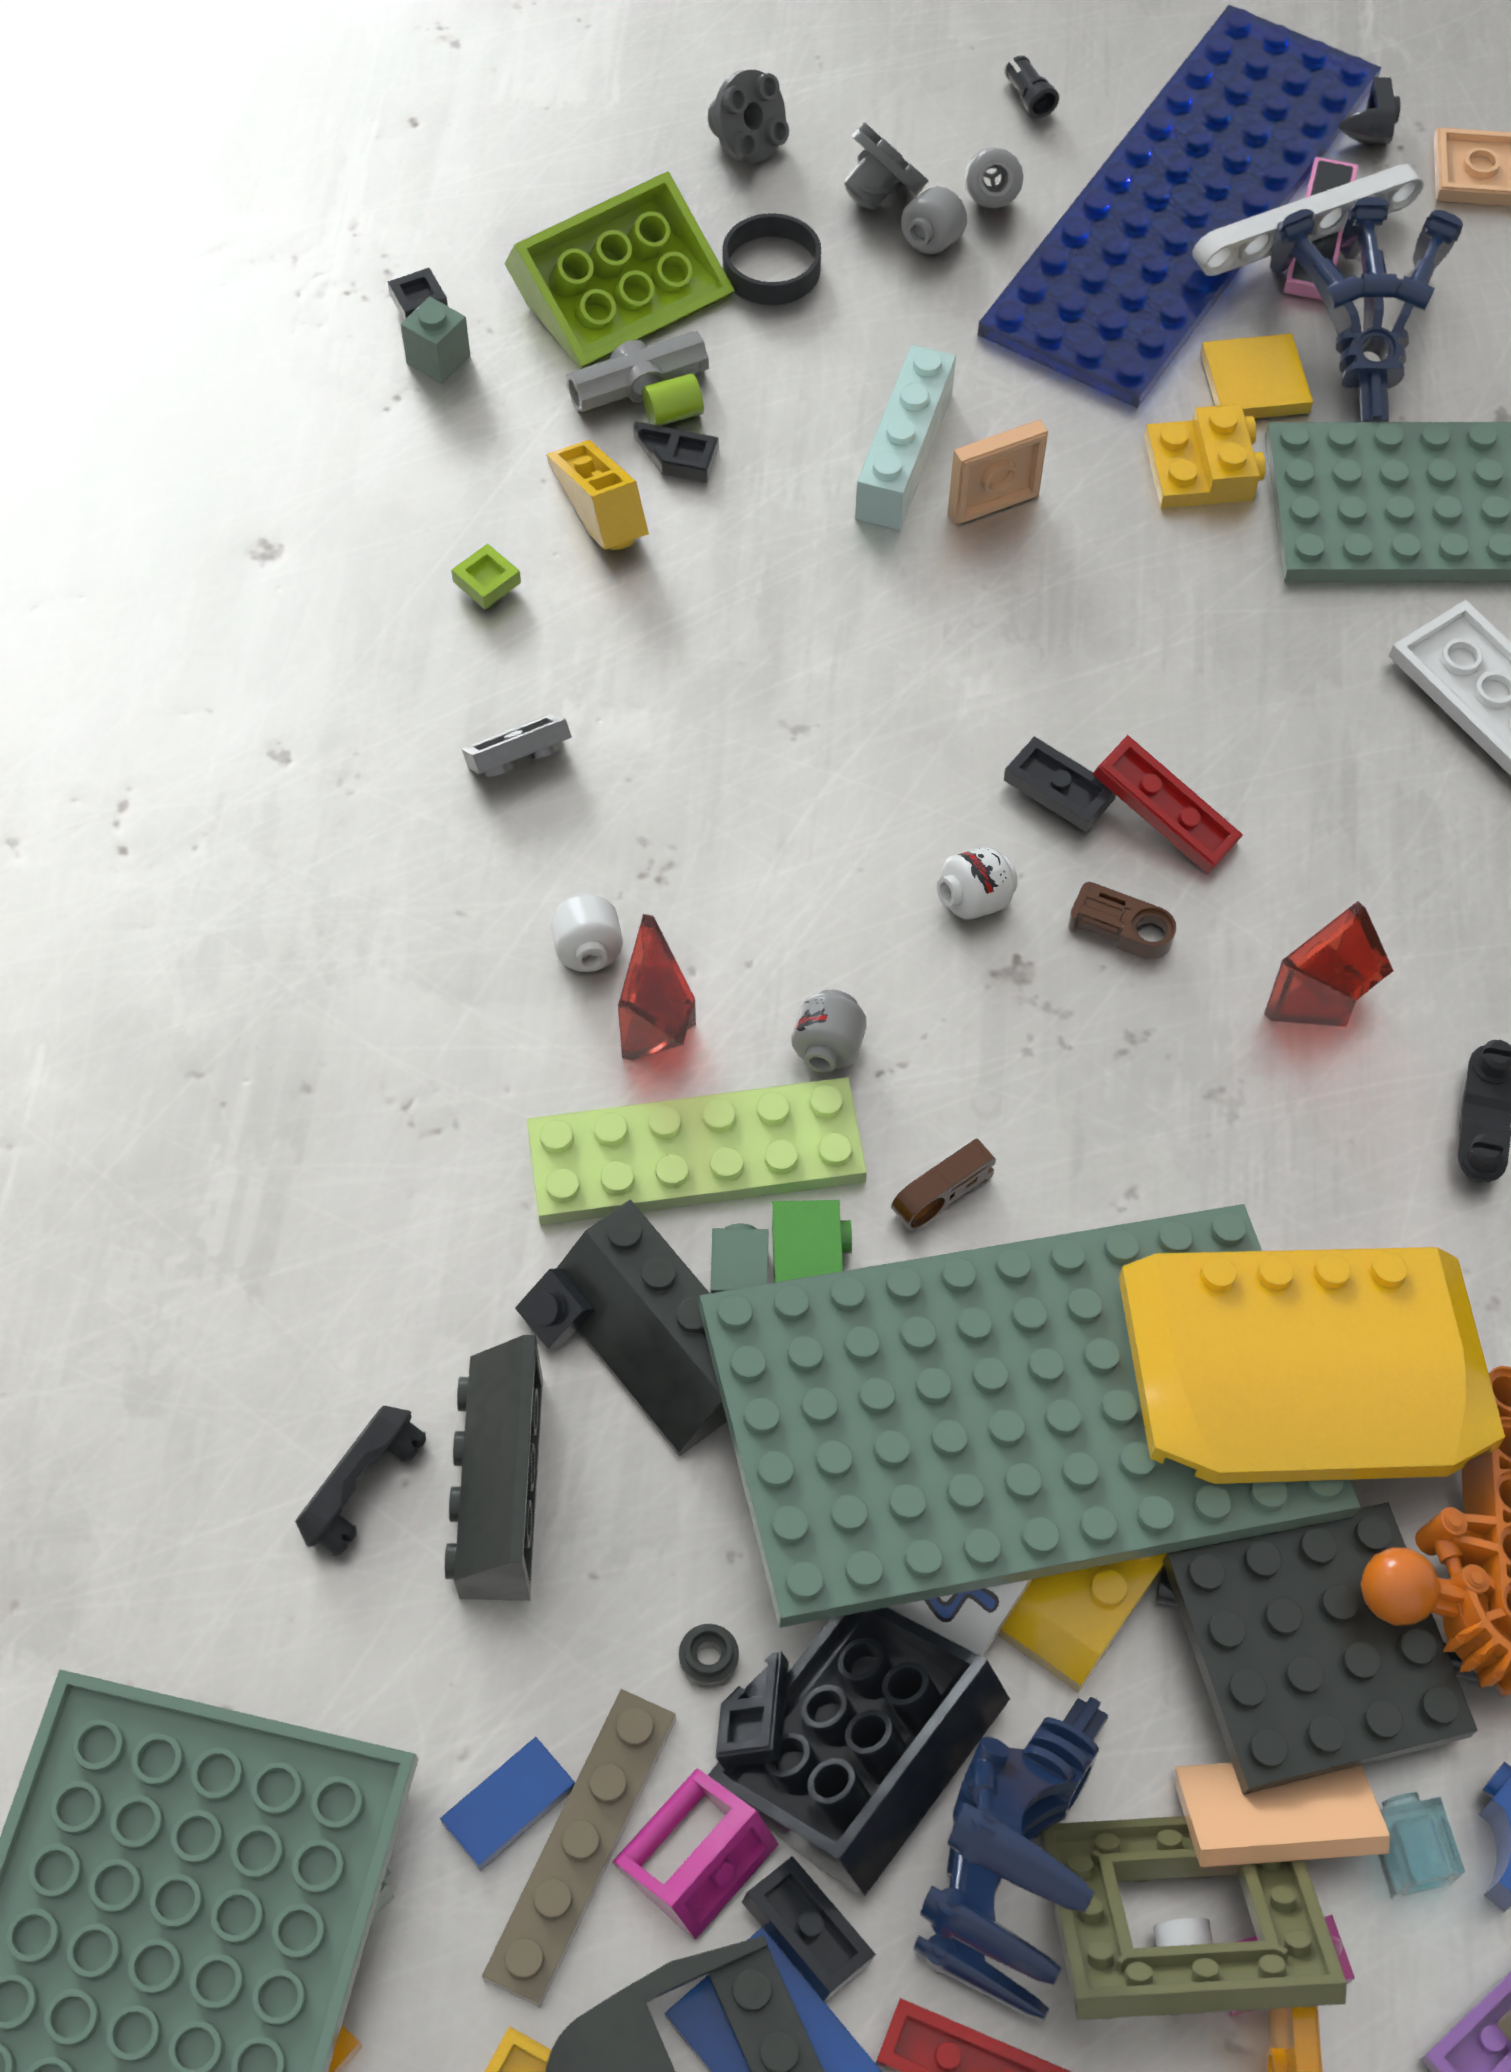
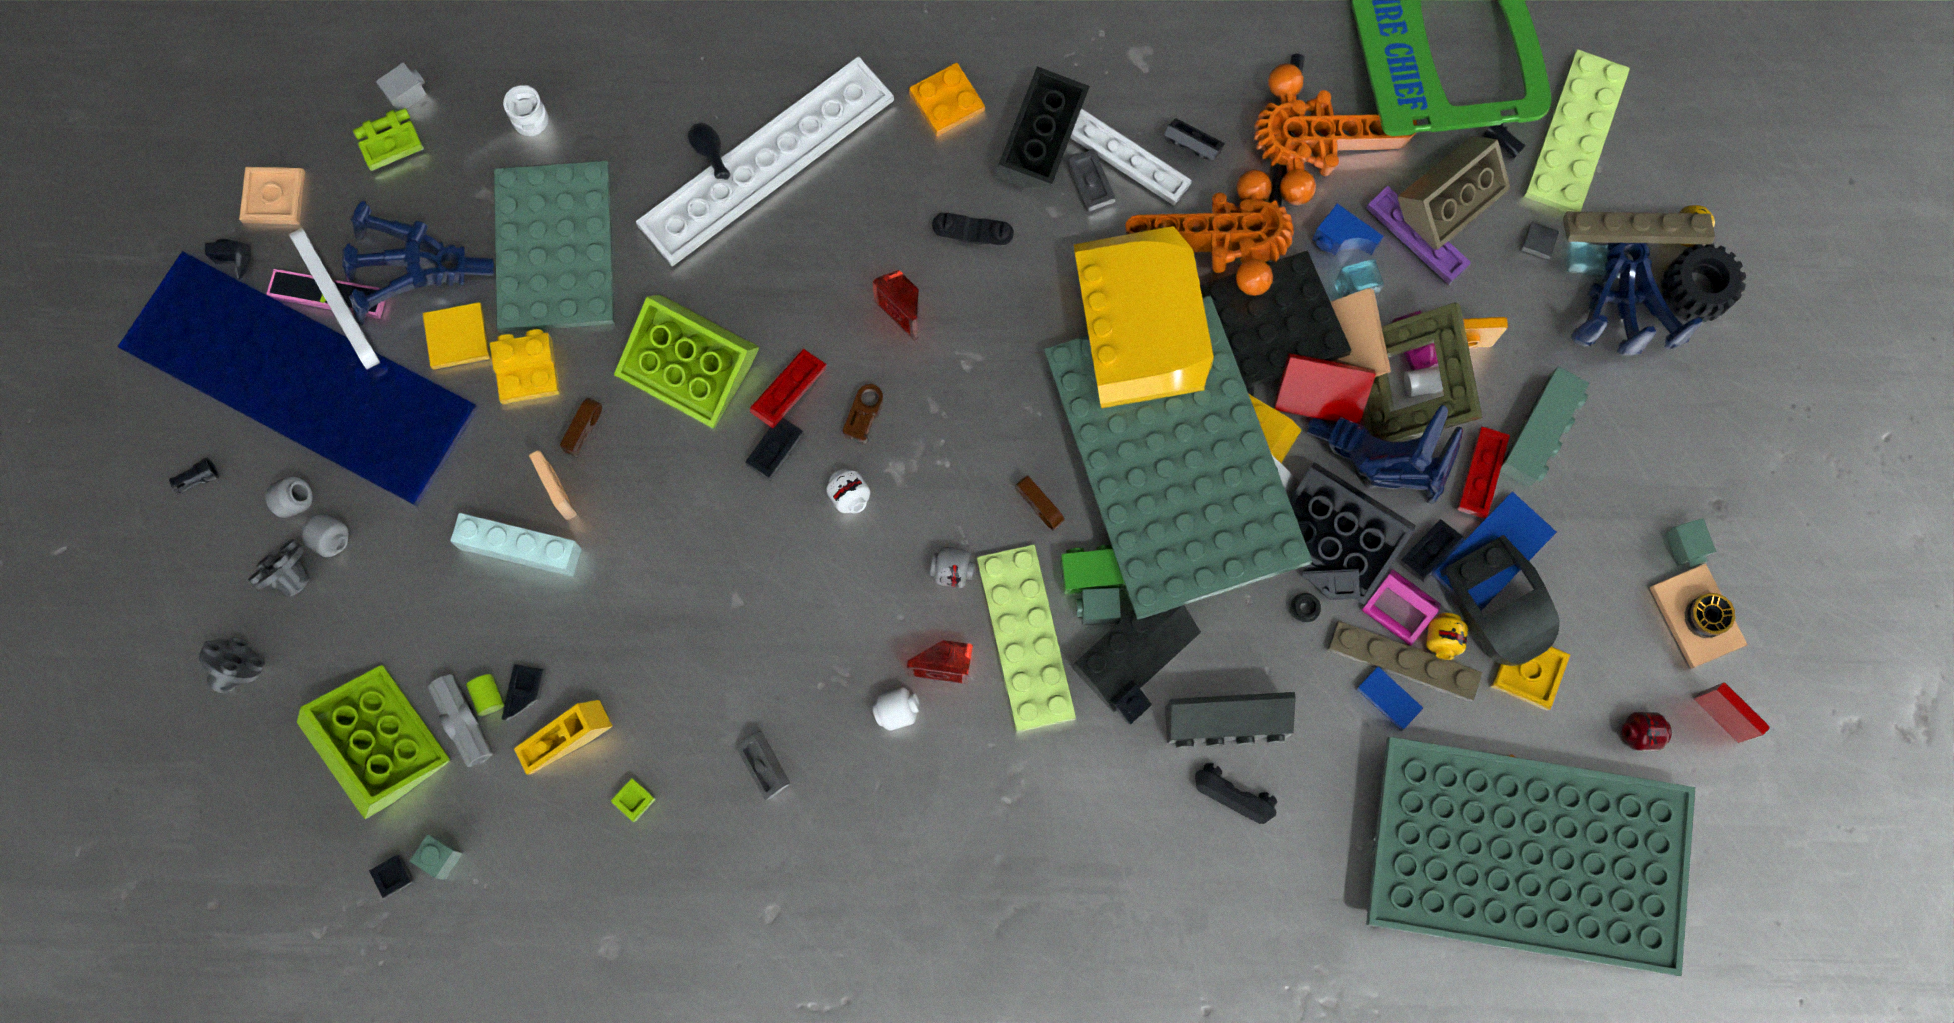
camera: 95 degrees left, 15 degrees up
black tyre [722,213,821,305] -> none
none -> reddish brown piece [560,398,603,458]
none -> lime slope [614,294,759,428]
none -> red tile [1273,353,1376,424]
none -> yellow head [1426,613,1468,660]

